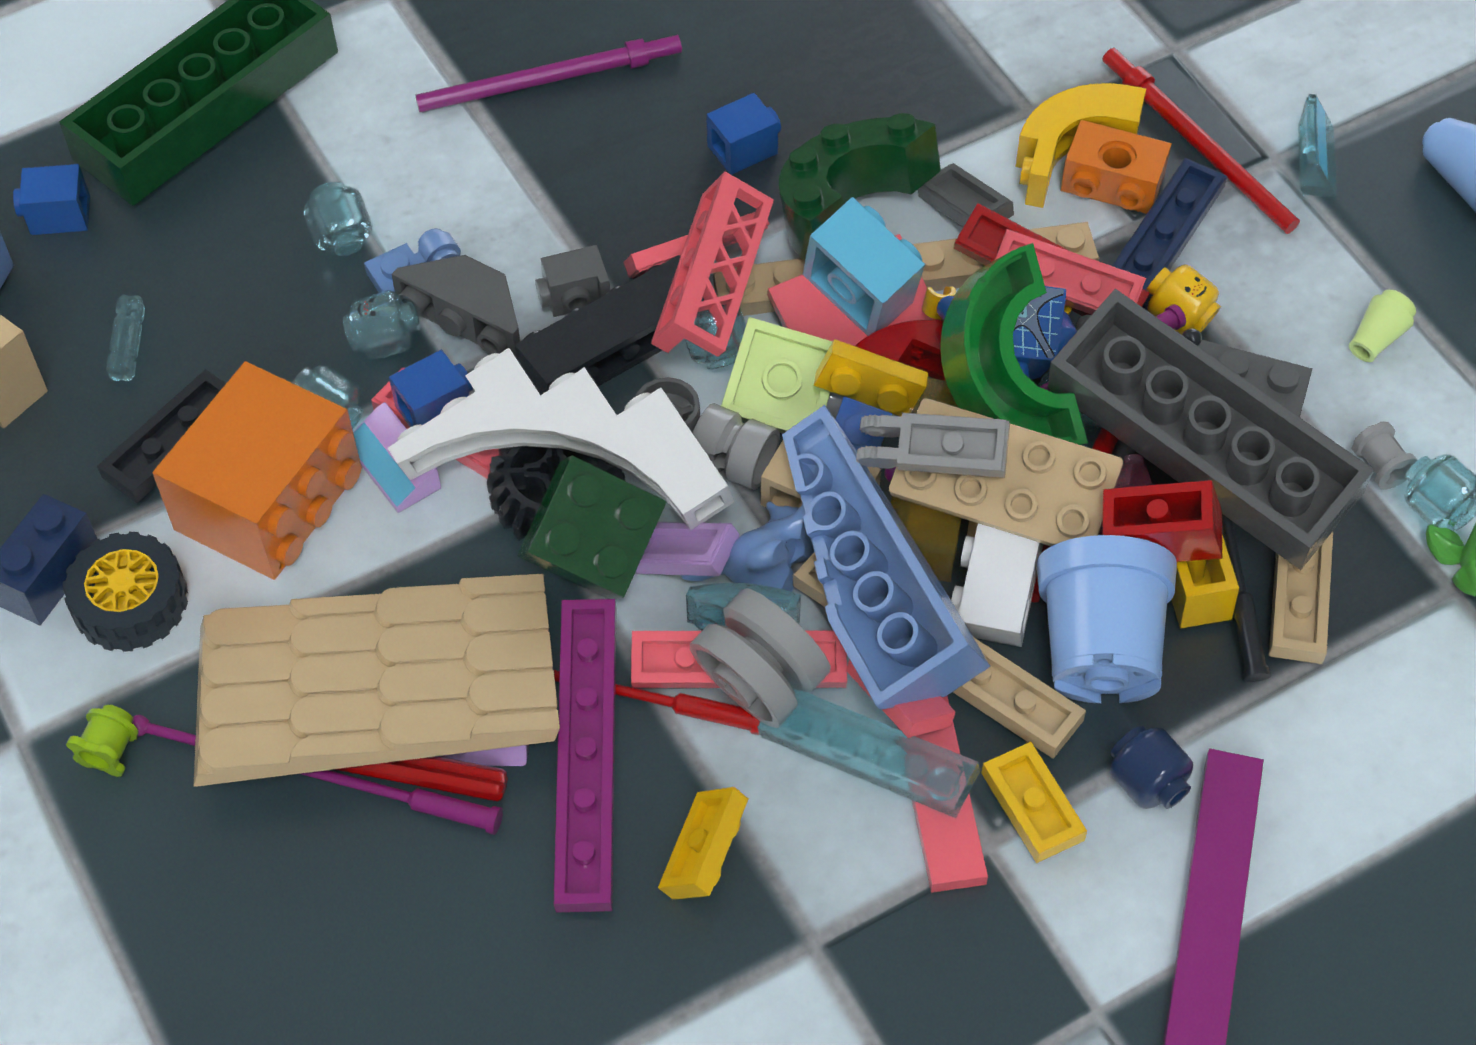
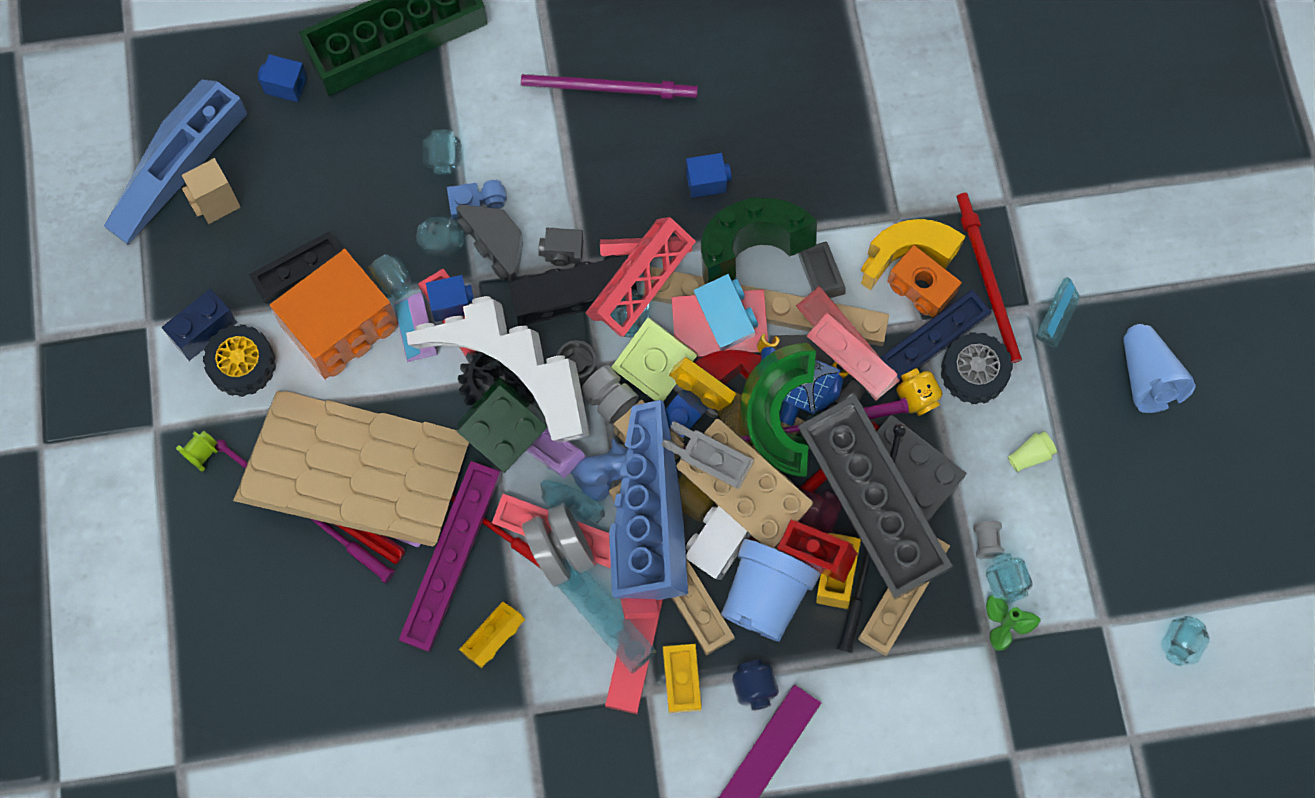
camera: 20 degrees right, 15 degrees up
clear light blue axle [106,294,146,381] -> none
none -> black wheel [941,332,1013,404]

